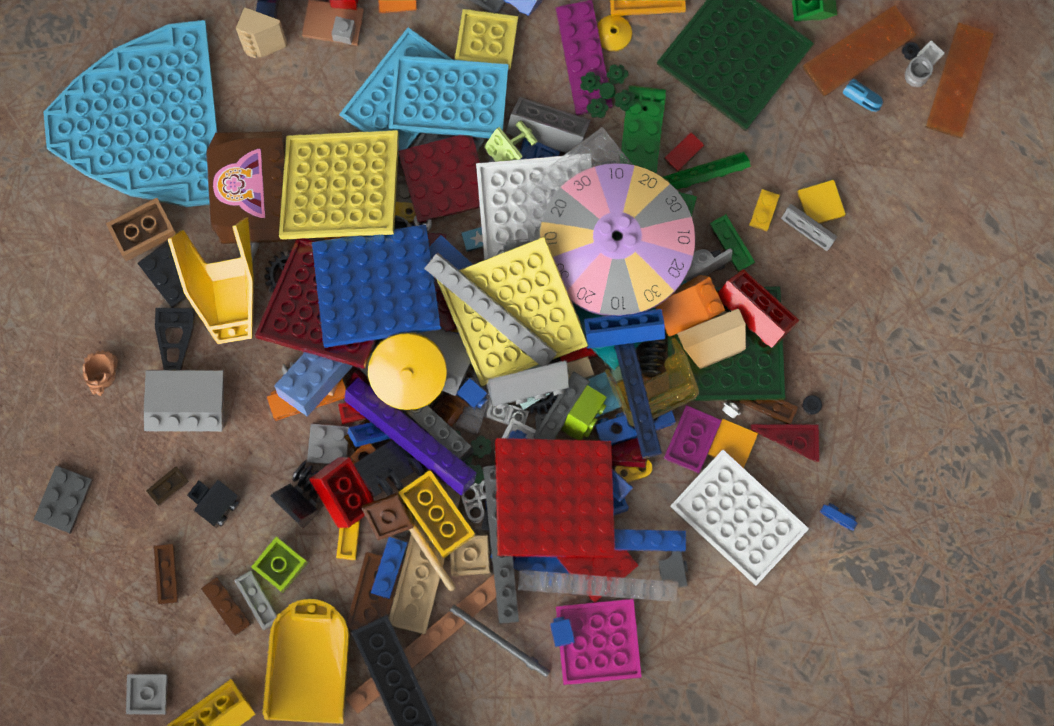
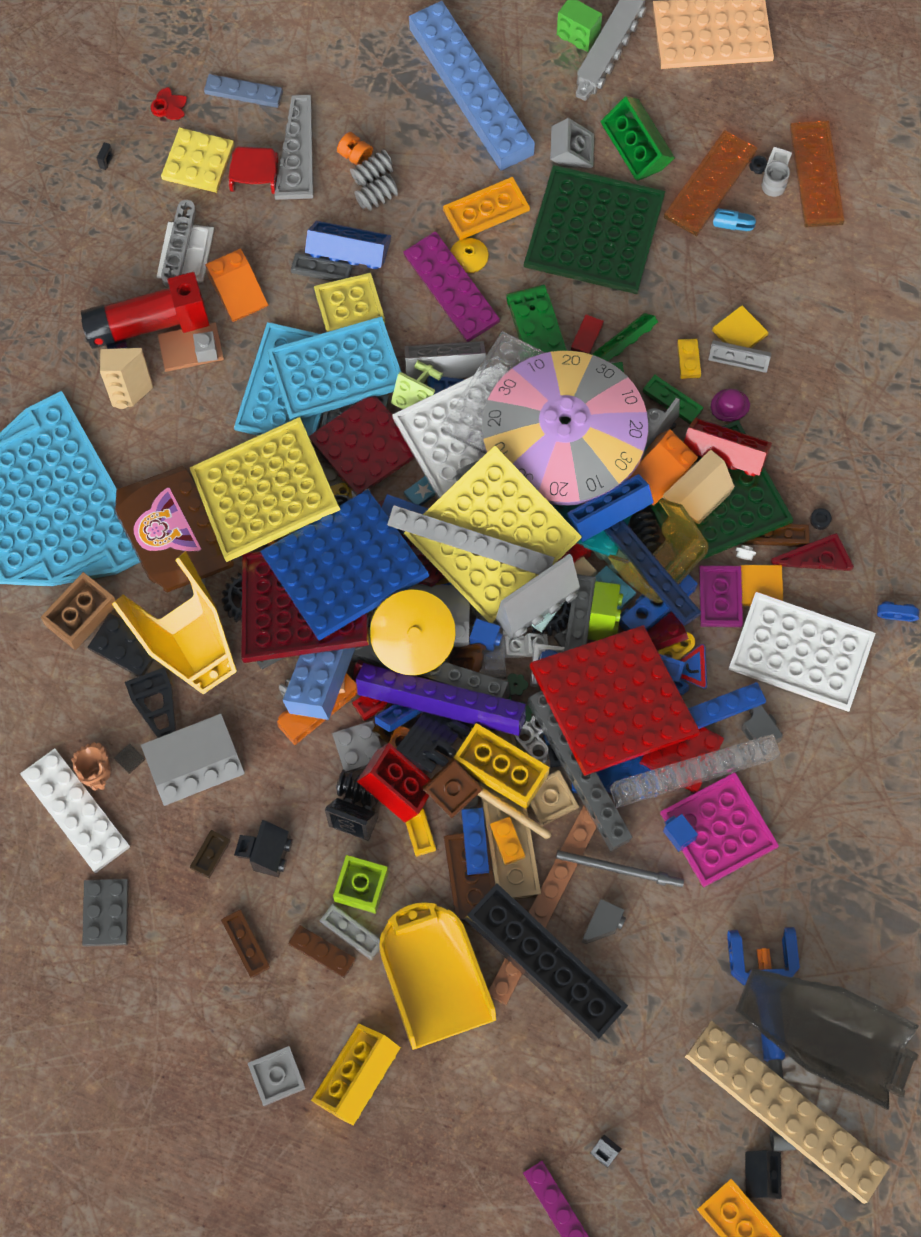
camera: 20 degrees left, 10 degrees down
dark green plant [580,65,635,118] -> none
none -> white plate [20,748,130,873]
none -> clear smoke tile [114,743,145,774]
none -> light orange plate [490,817,525,865]
none -> dark grey slope [582,899,626,944]
none -> piece [680,644,707,689]
none -> magenta hat [710,388,750,422]

